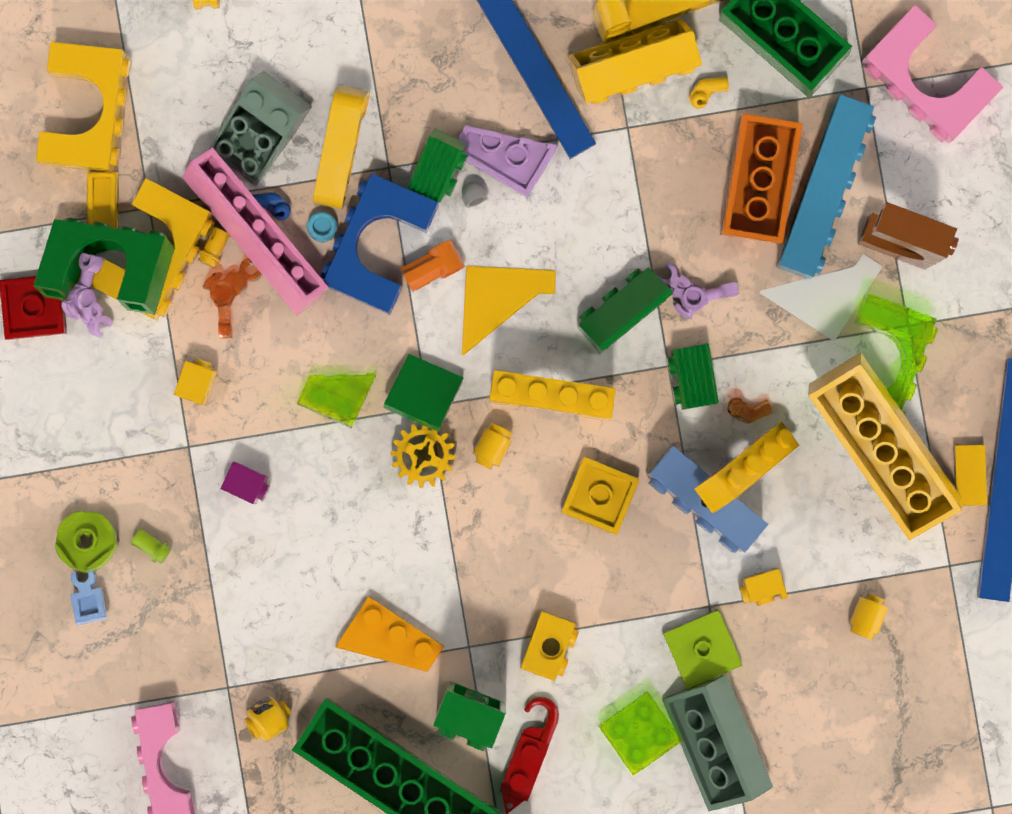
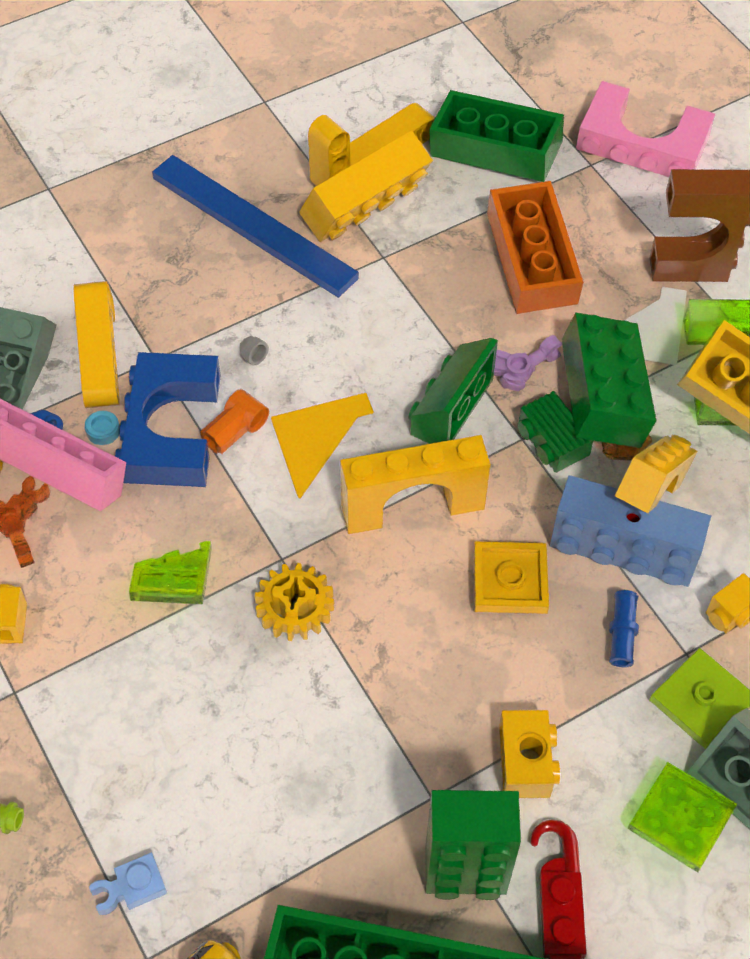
camera: 20 degrees left, 30 degrees down
magenta brick [220,461,271,504] -> none
light orange wing [335,596,444,672] -> none
green tile [383,354,464,432] -> none
green brick [407,128,469,203] -> none
lavender wing [457,125,558,199] -> none
yellow brick [472,423,513,470] -> none
yellow arm [689,76,729,109] -> none
dark azure brick [776,94,876,279] -> none
none -> light blue plate [89,852,167,915]
none -> green brick [562,312,657,448]
none -> blue pin [609,590,639,667]

